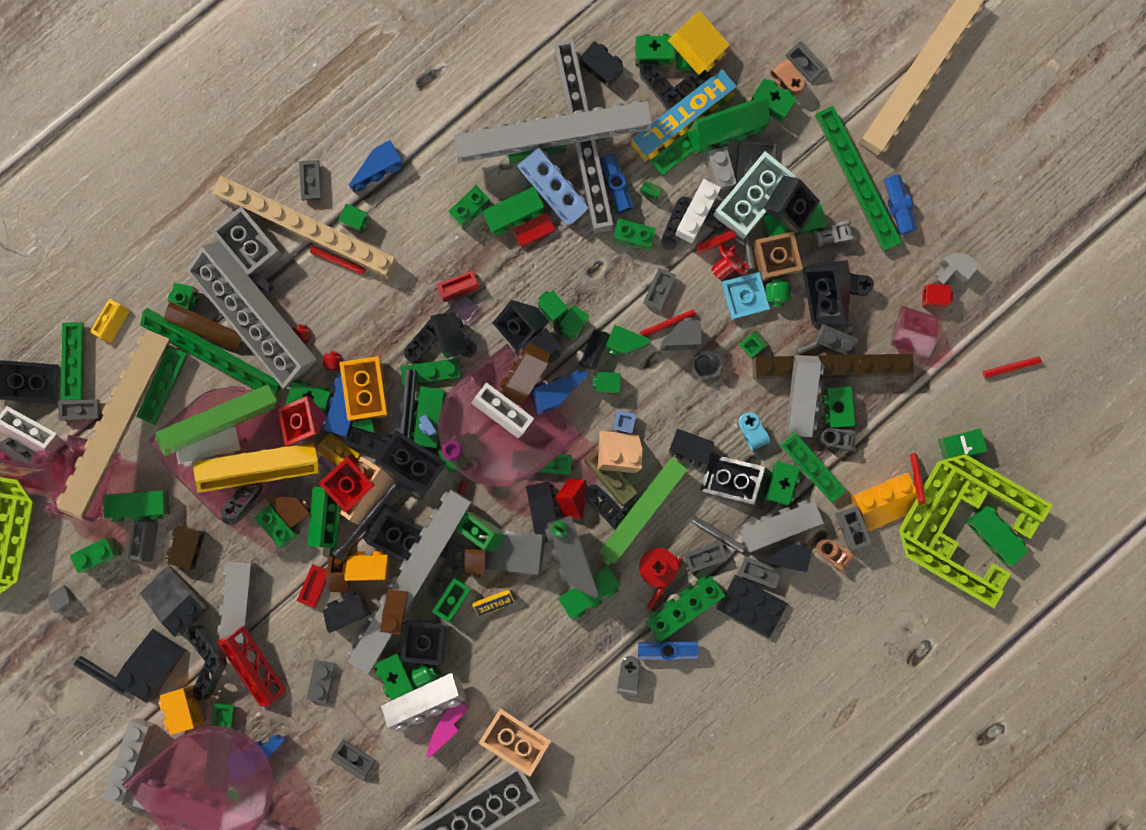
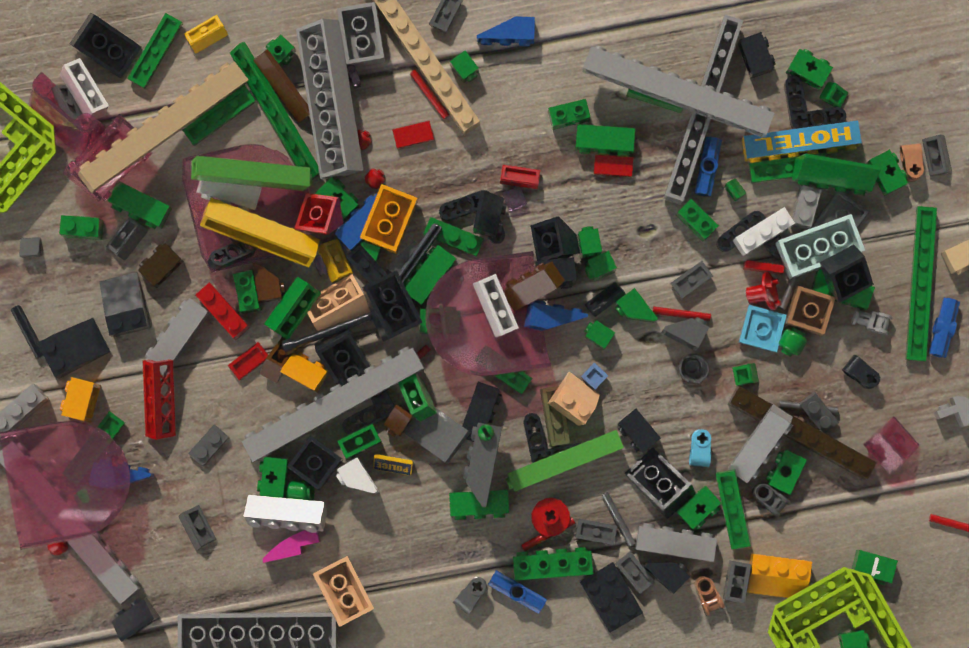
camera: 30 degrees right, 0 degrees up
dark grey plate [58,399,100,421] -> none
black beam [187,625,227,700] -> none
red slope [319,454,375,513] -> none
black slope [322,591,371,634] -> none
reddish brown slope [380,589,408,635] -> none
medium blue plate [418,415,438,437] -> none
magenta plate [442,440,462,461] -> none
light blue brick [517,148,588,225] -> none
red slope [556,479,587,520] -> none
yellow brick [668,10,730,75] -> none
black slope [802,260,851,325] -> none
red bar [910,453,926,505] -> none
red brick [922,284,954,308] -> none
none -> red brick [195,282,250,340]
none -> white slope [336,457,379,494]
none -> red tile [392,121,434,149]

